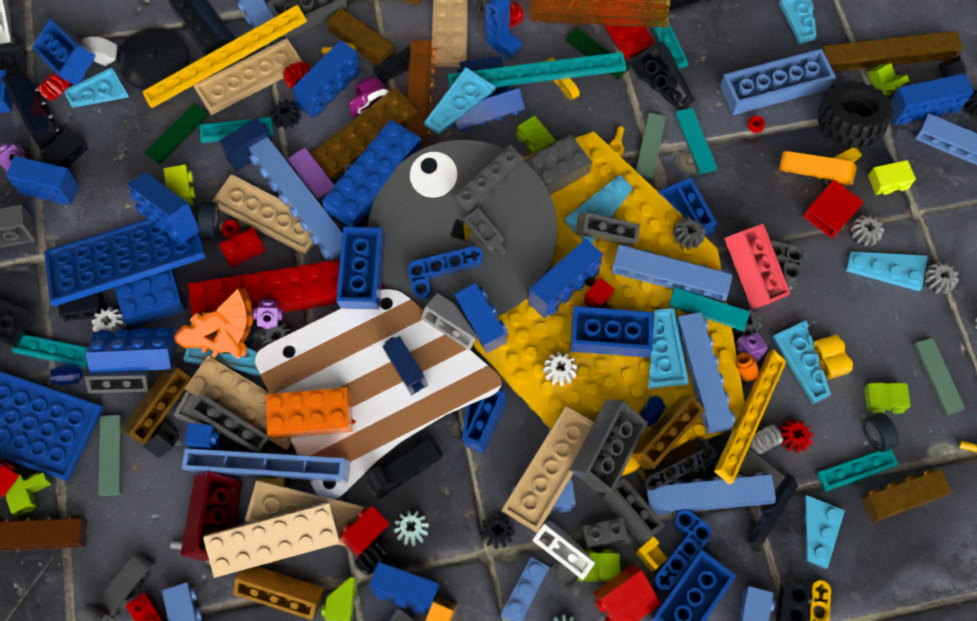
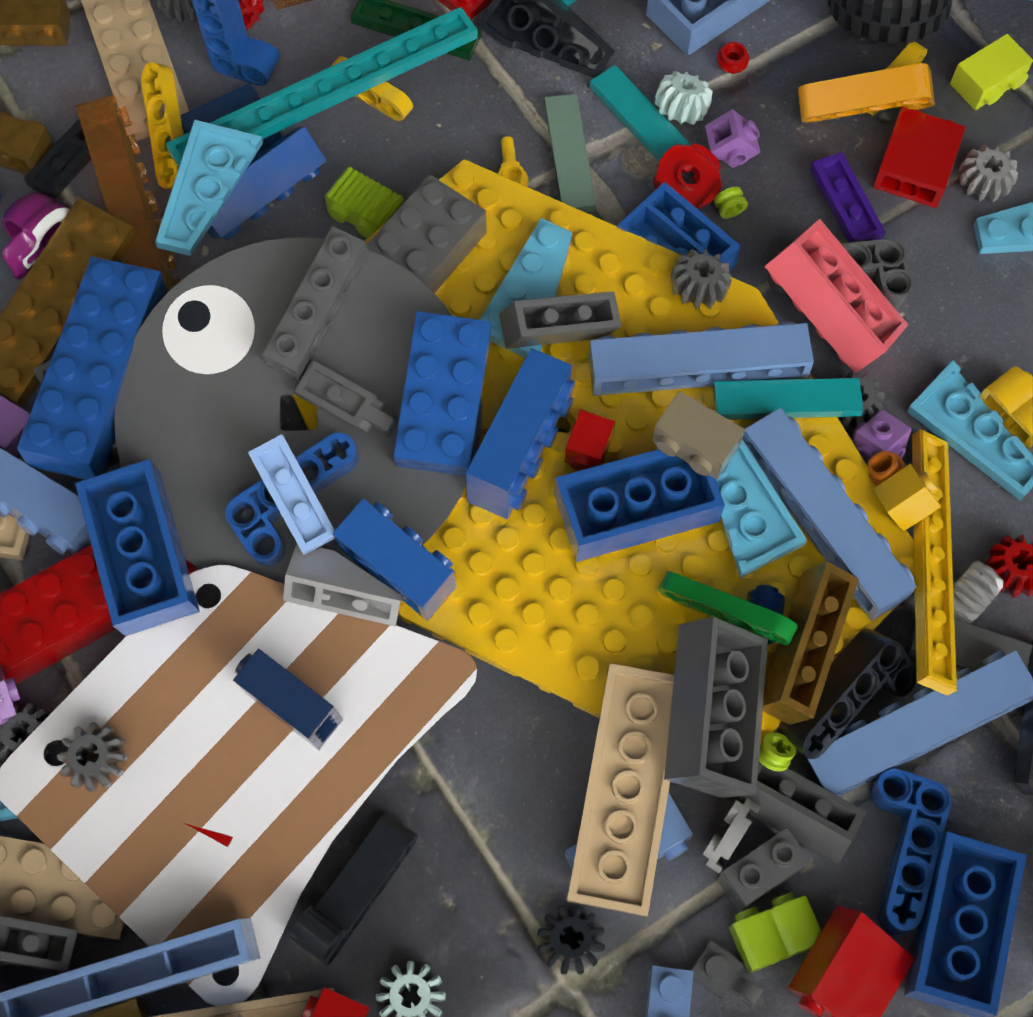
camera: 20 degrees left, 0 degrees up
orange brick [266,387,353,439] -> none
blue wedge [462,390,508,454] -> none
white slope [533,520,596,579] -> none
white gear [543,352,577,387] -> none
yellow panel [636,537,667,573] -> none
none -> dark grey gear [57,722,128,792]
none -> yellow beam [141,62,183,190]
none -> light blue plate [248,434,335,555]
none -> blue brick [394,311,491,476]
none -> dark tan brick [652,391,745,480]
none -> red plate [653,143,722,210]
none -> light aqua gear [655,71,713,125]
none -> green beam [657,571,798,645]
none -> light grey plate [702,798,761,874]
none -> medium lavender brick [705,109,761,168]
none -> lime bush [714,187,748,219]
none -> lime bush [759,732,796,772]
none -> dark purple plate [810,152,886,243]
none -> yellow brick [873,463,941,532]

